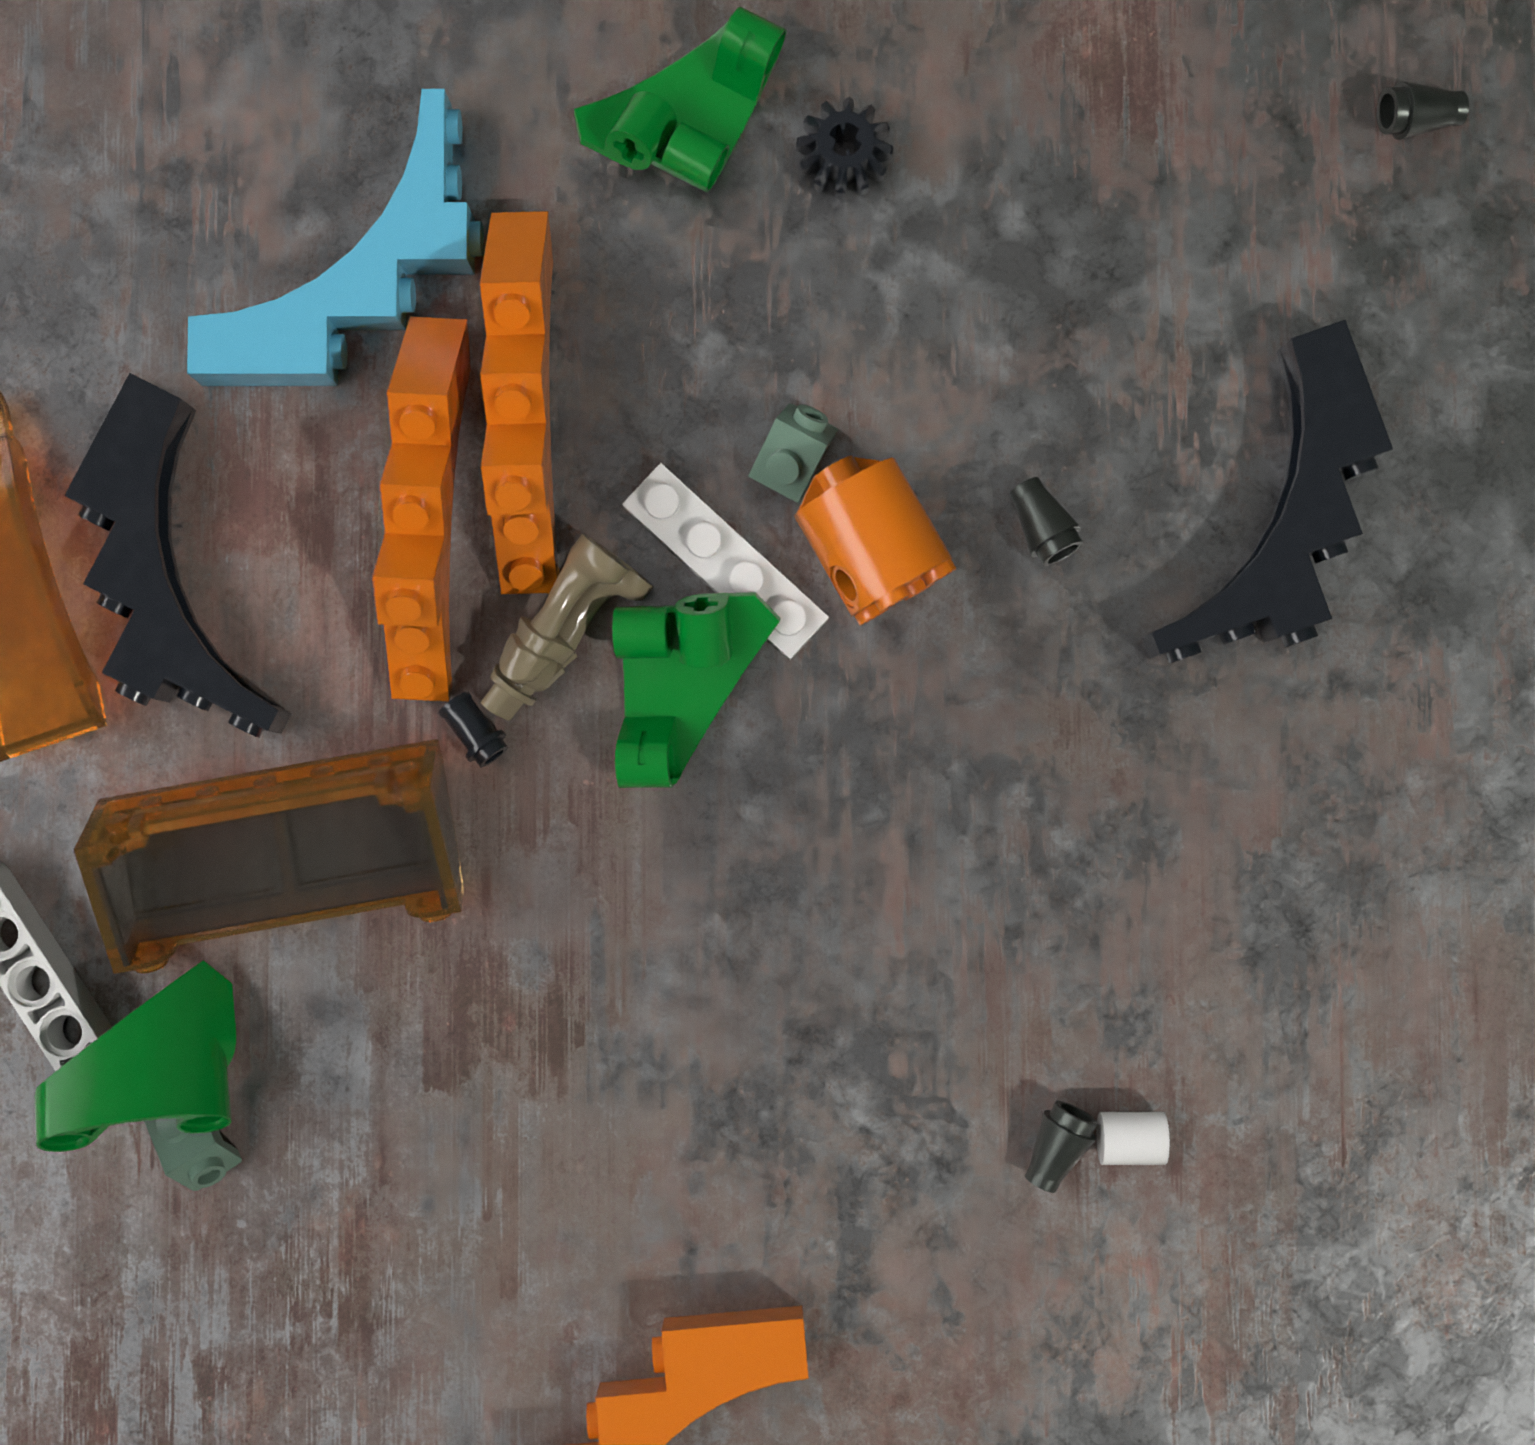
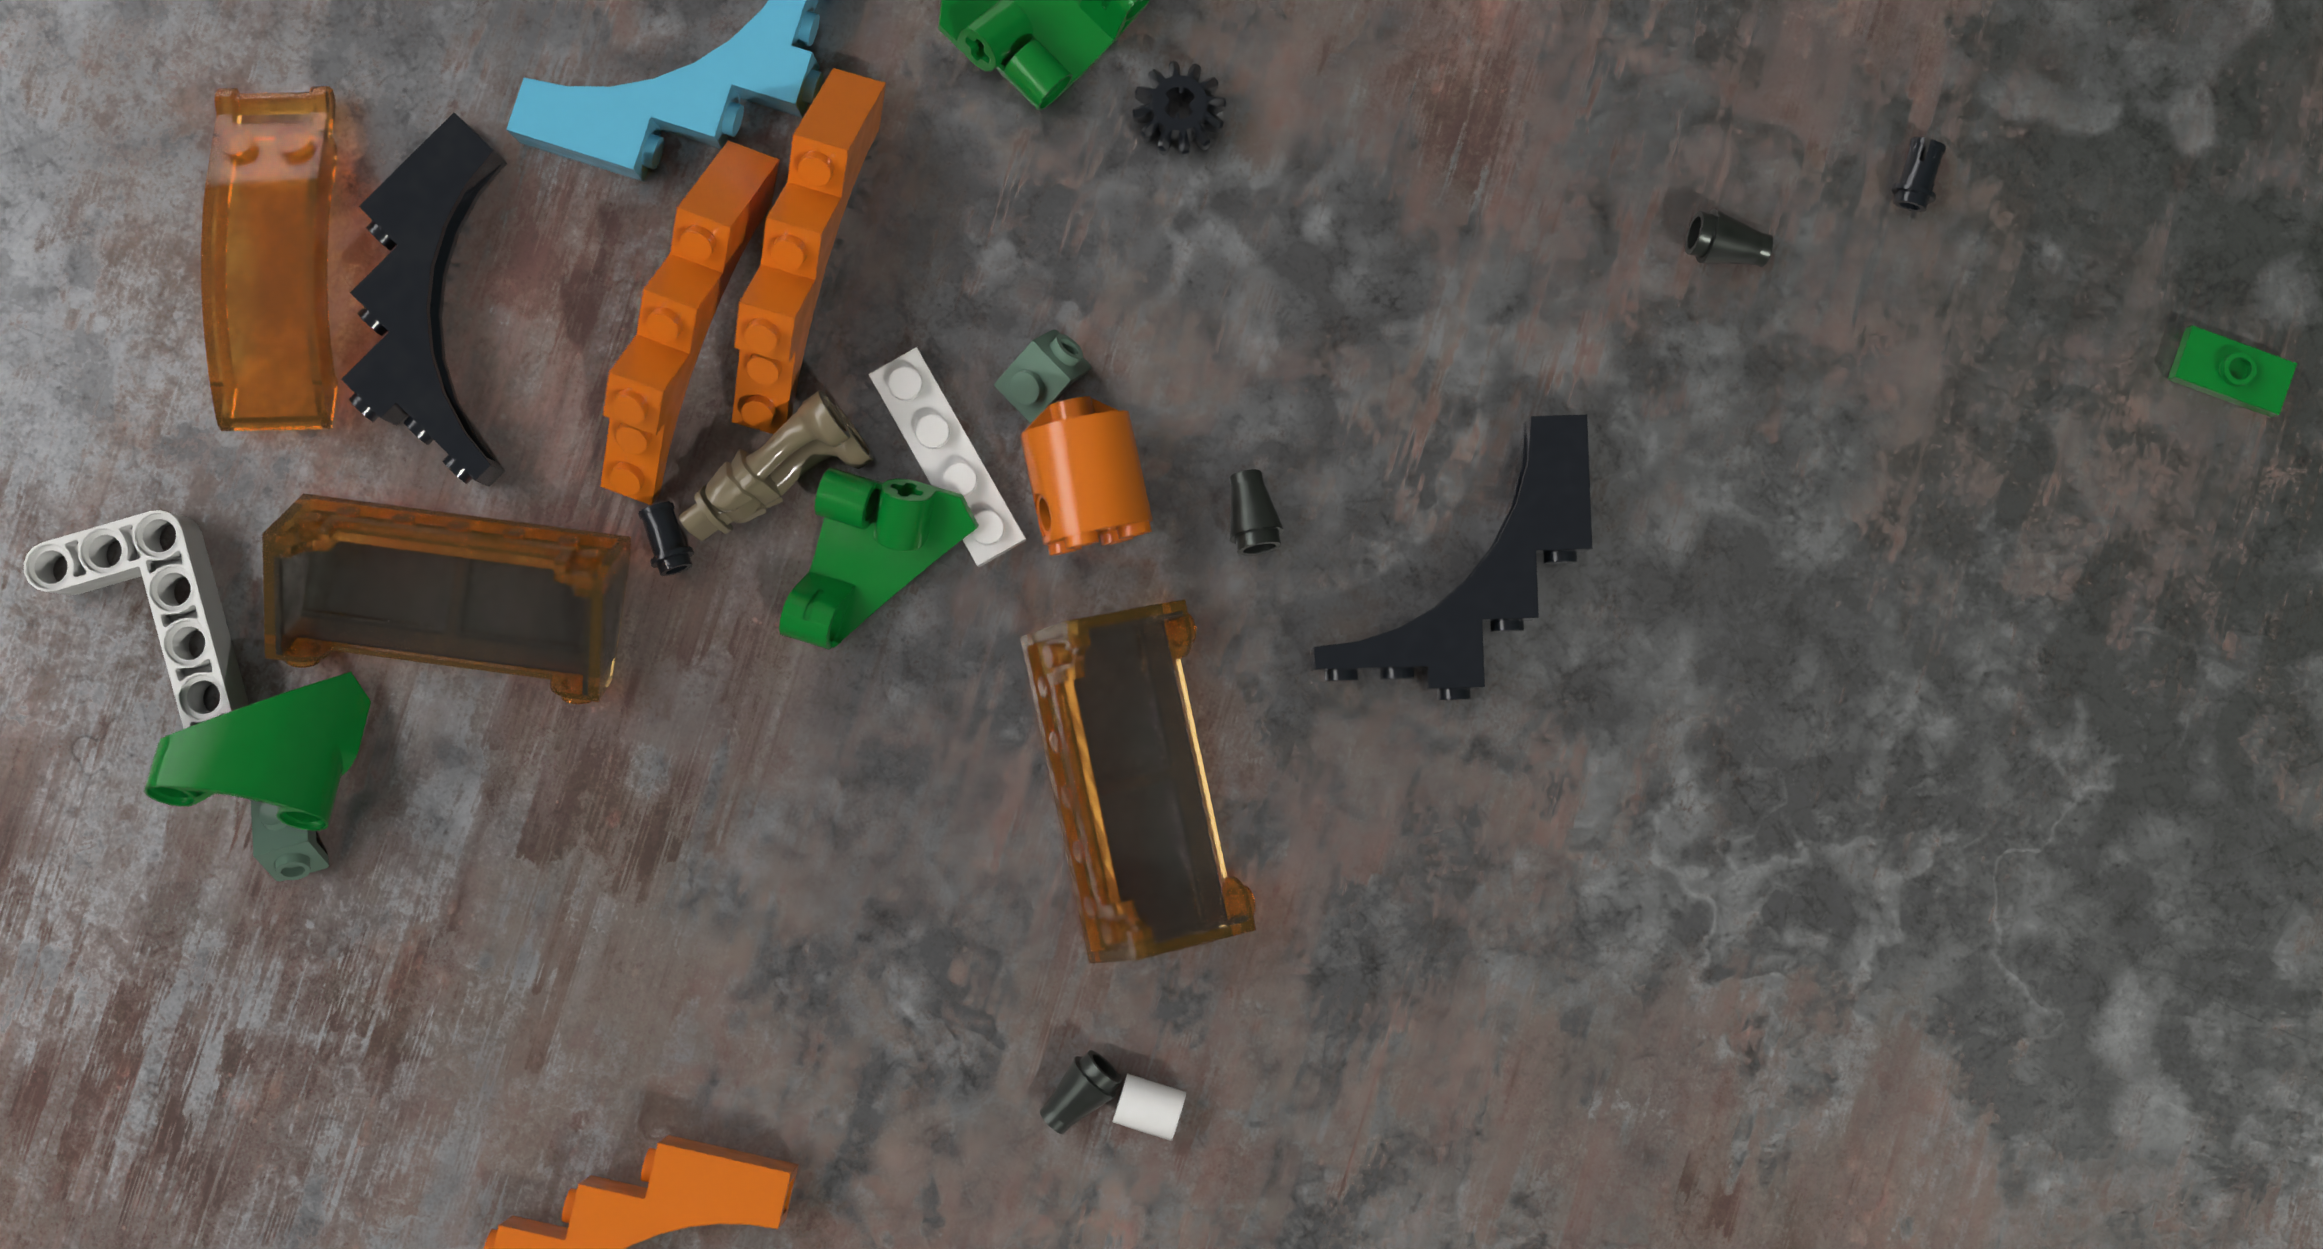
camera: 20 degrees right, 0 degrees up
none -> windscreen [1020,599,1256,964]

